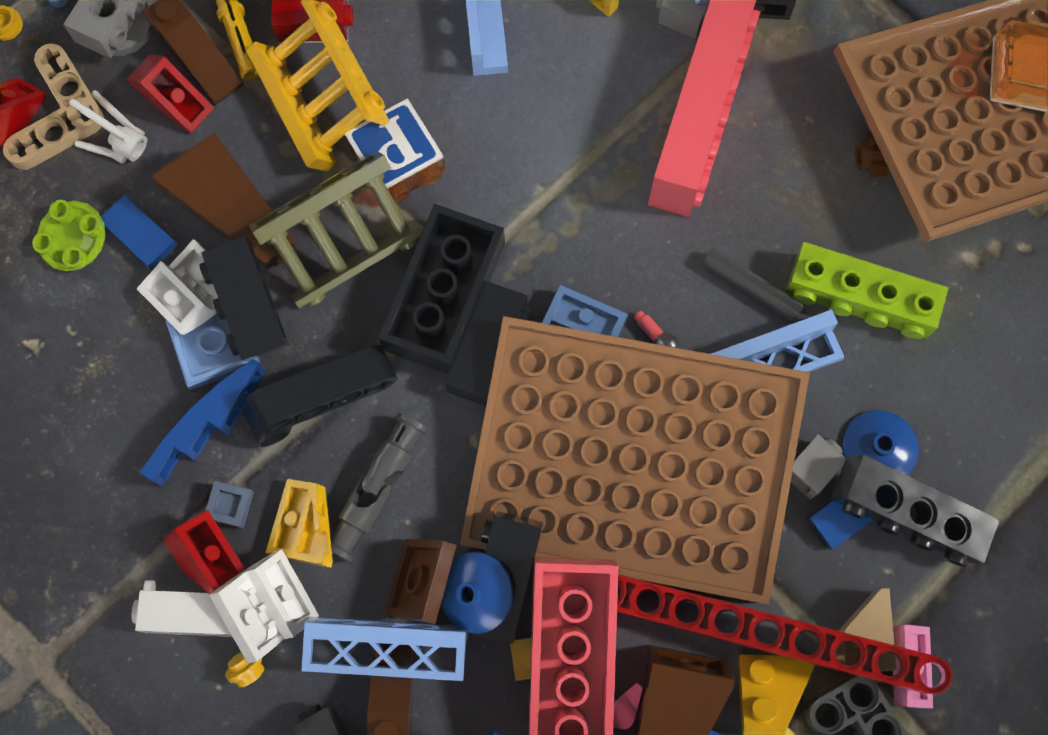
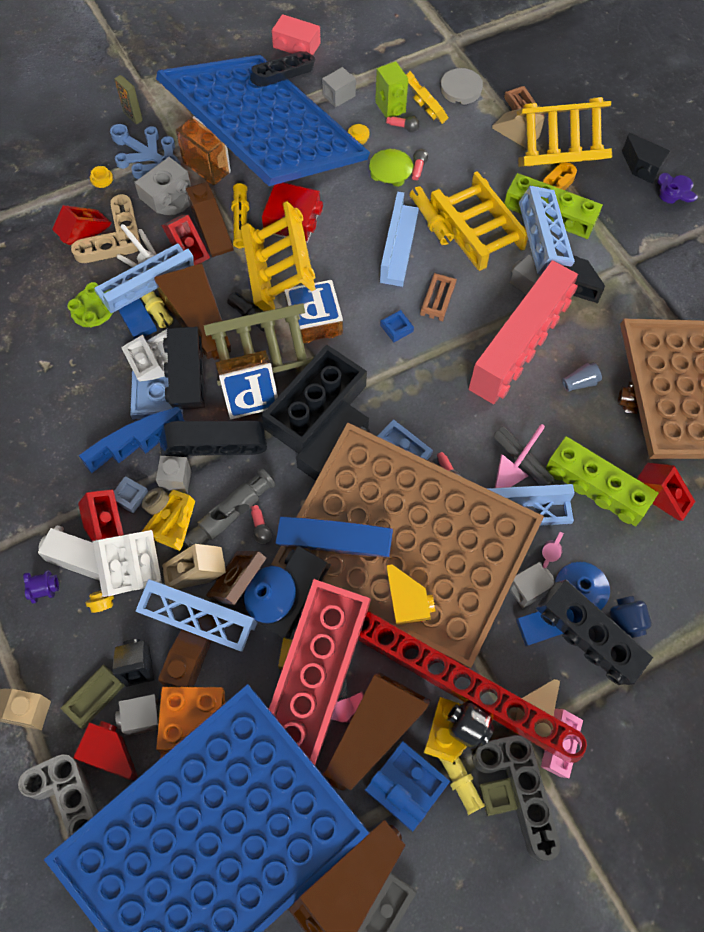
camera: 15 degrees right, 10 degrees down
none -> dark purple brick [23,570,59,604]
none -> light blue fence [94,244,194,313]
none -> light yellow pin [141,291,173,328]
none -> dark tan tile [142,488,169,515]
none -> light grey brick [156,456,191,494]
none -> tan slope [162,544,226,589]
none -> piece [215,350,278,420]
none -> black pin [227,292,265,332]
none -> piece [251,505,272,544]
none -> blue slope [276,517,393,557]
none -> blue tile [380,310,414,343]
none -> yellow slope [387,565,435,625]
none -> nougat tile [420,273,457,321]
none -> black head [447,701,494,748]
none -> bright pink piece [495,424,545,488]
none -> bright pink piece [542,532,564,568]
none -> sand blue cone [562,362,602,392]
none -> dark blue head [610,596,652,638]
none -> red slope [637,463,695,521]

